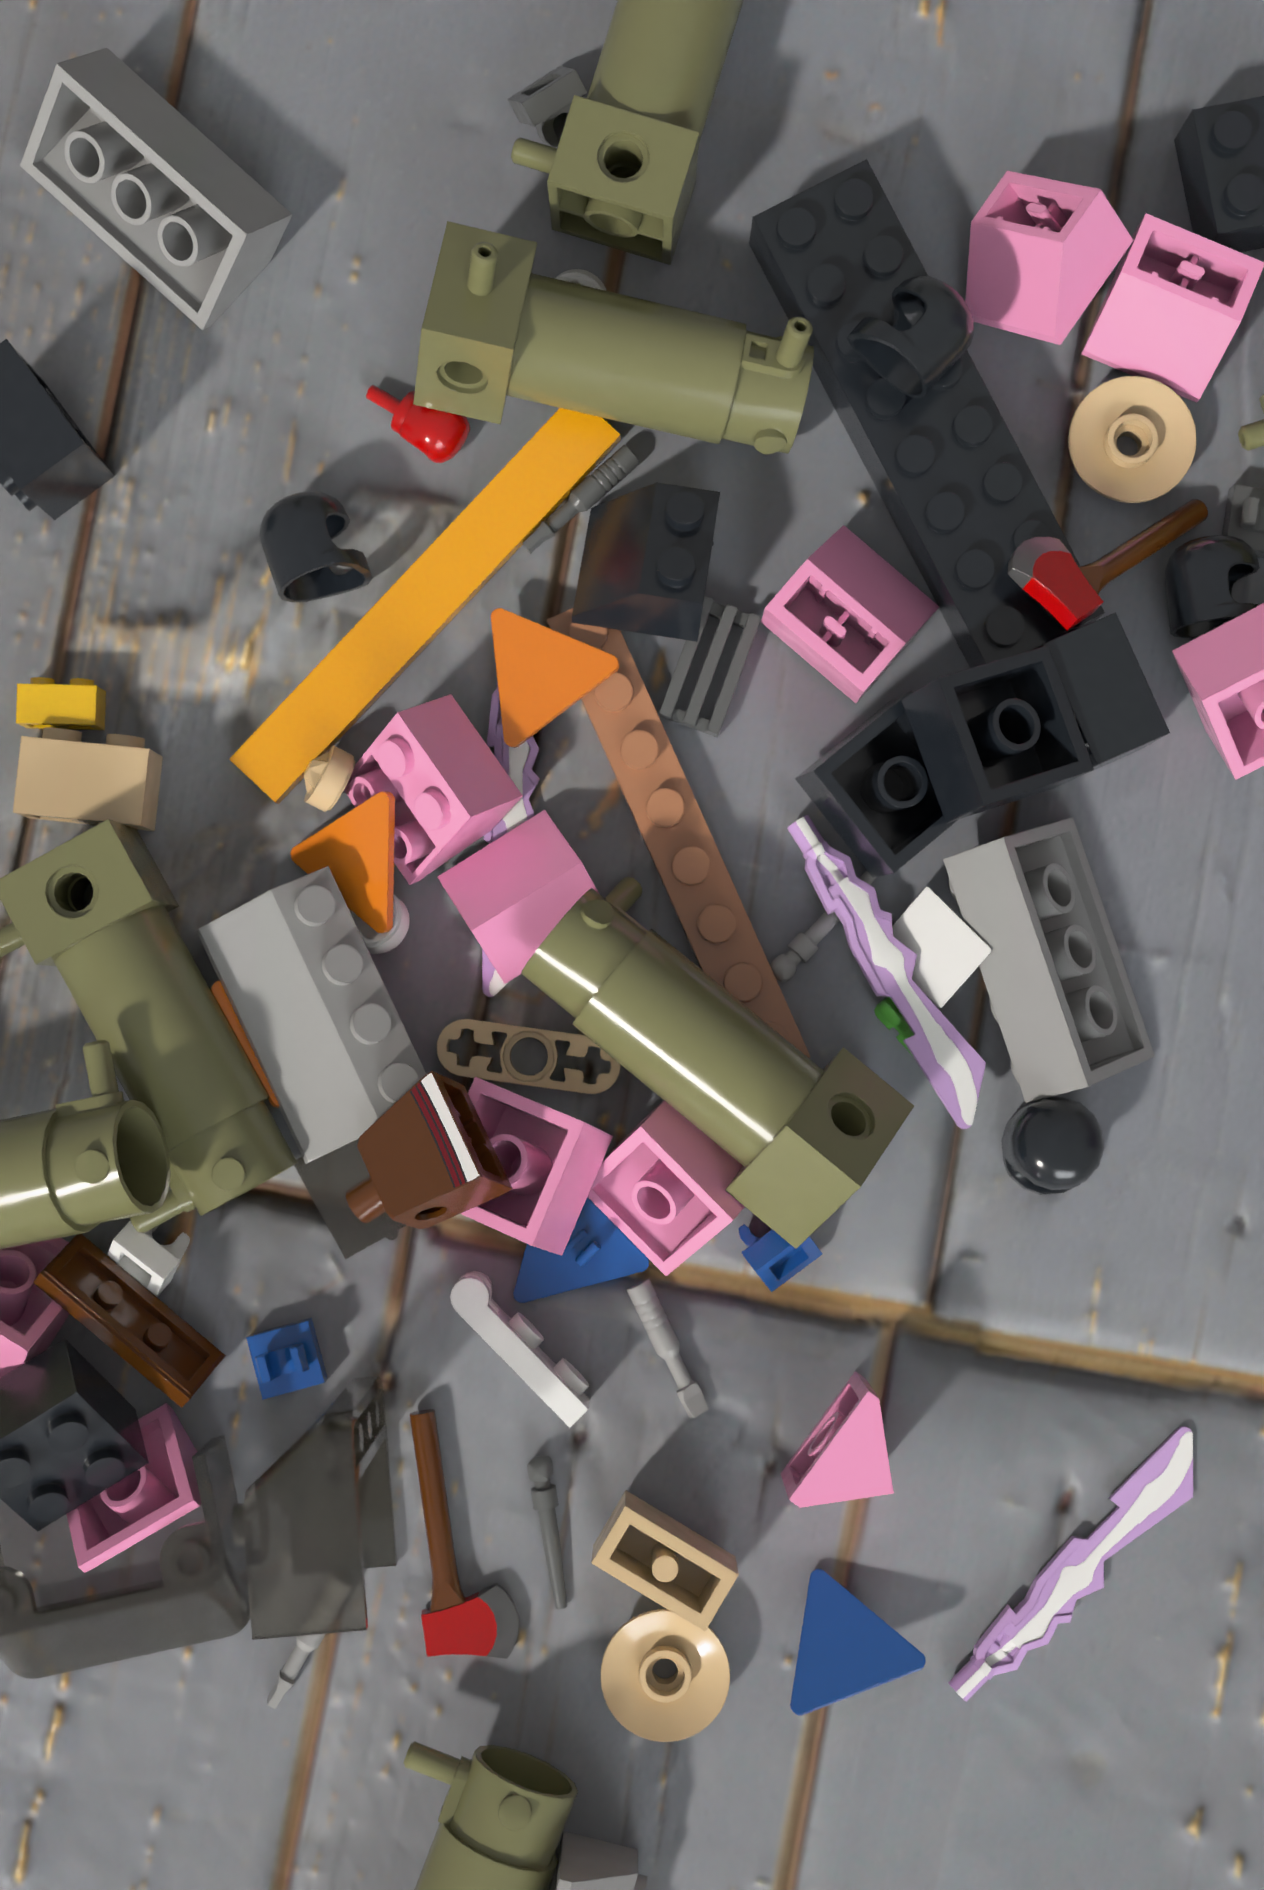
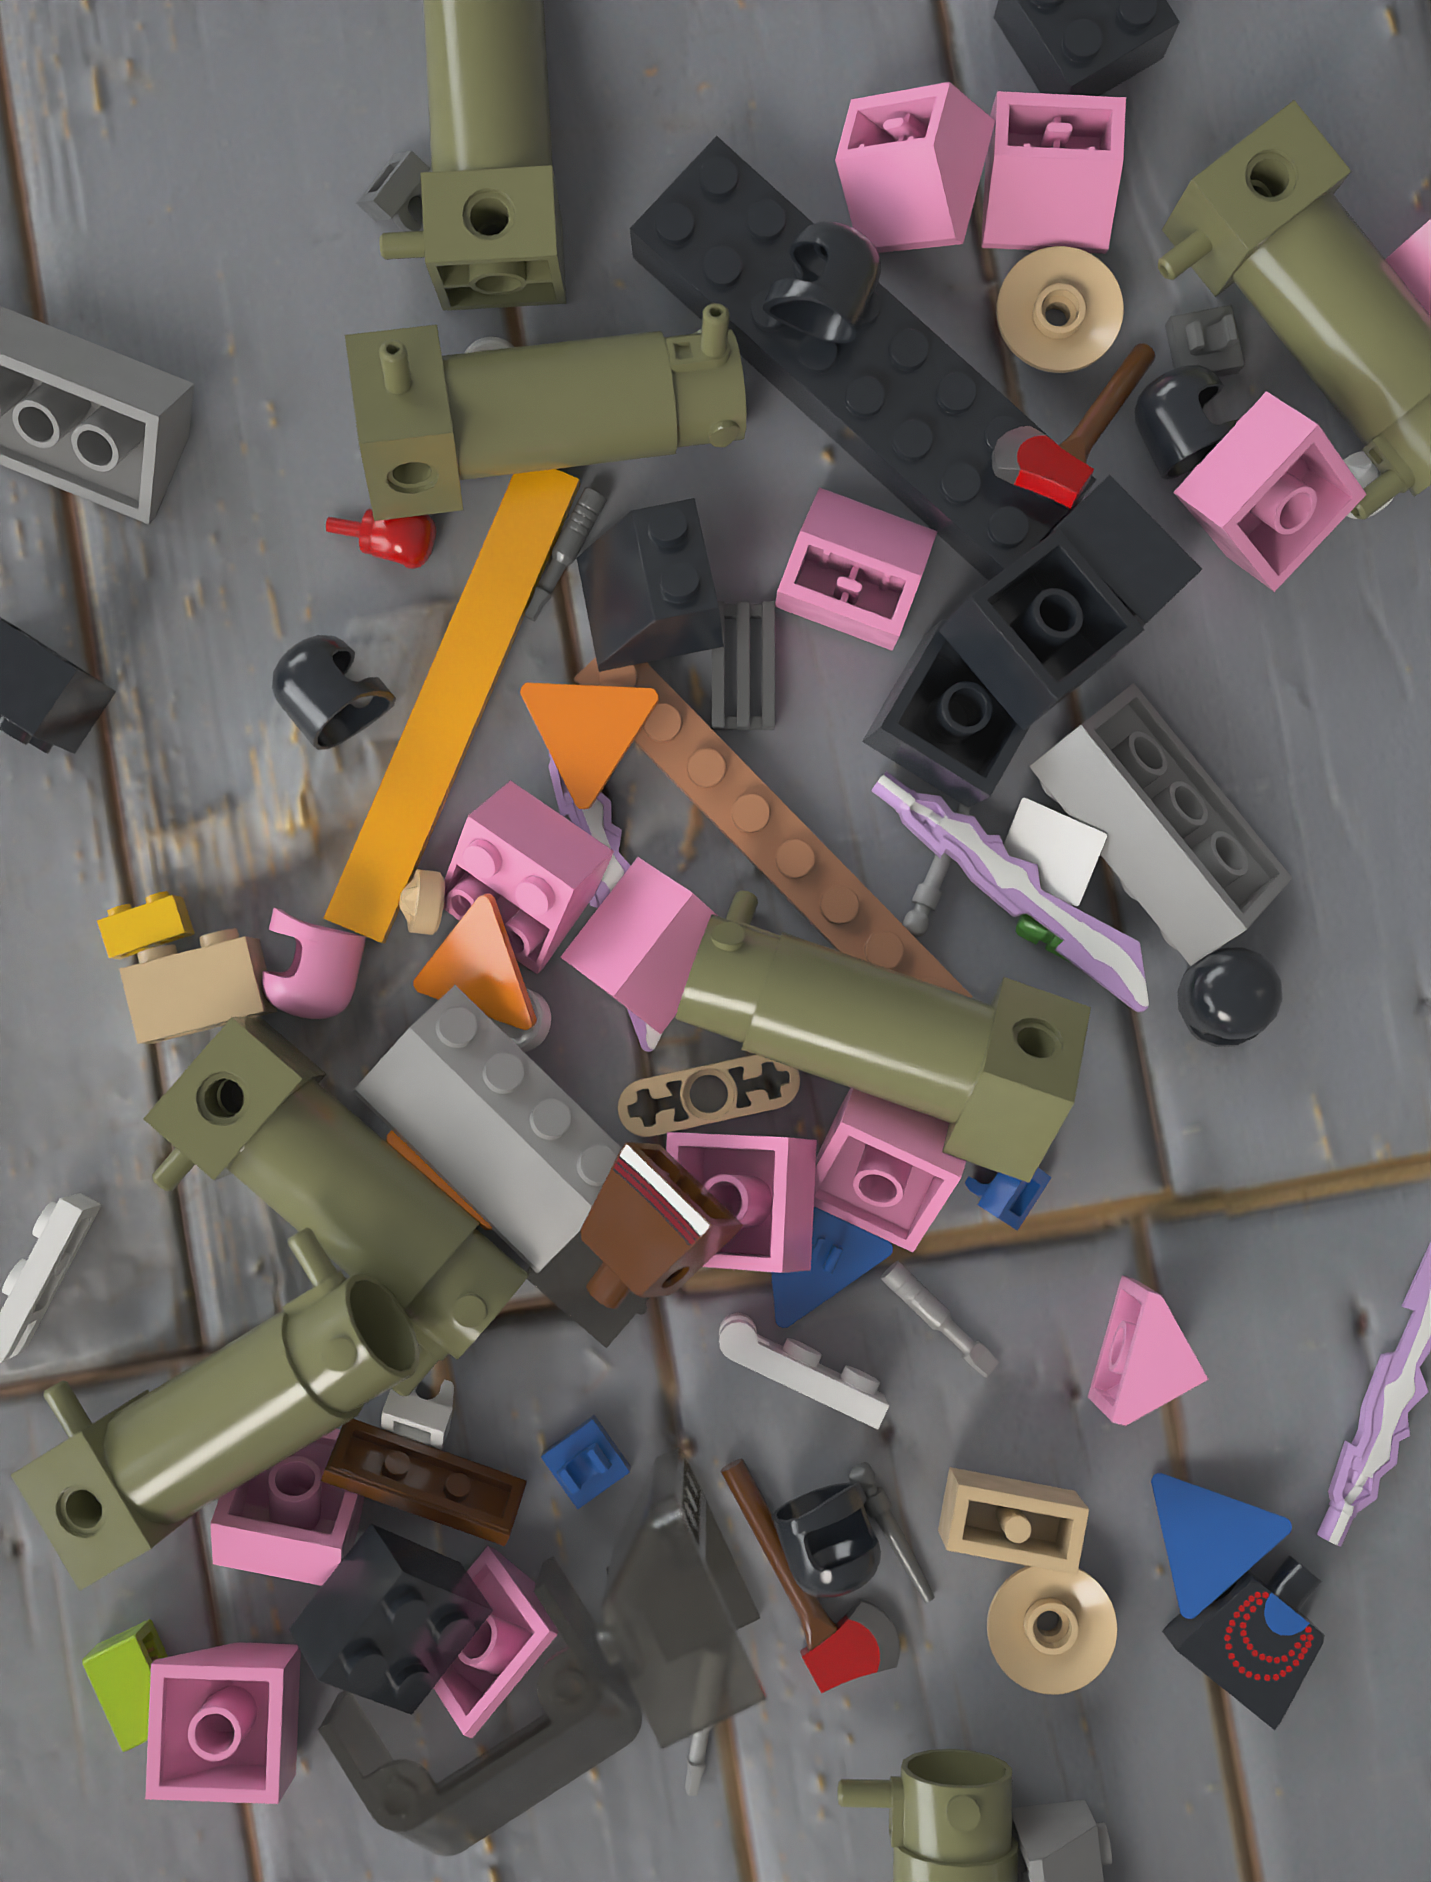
camera: 25 degrees left, 0 degrees up
none -> bright pink helmet [261,908,366,1019]
none -> black helmet [771,1481,881,1598]
none -> black torso [1162,1555,1325,1730]

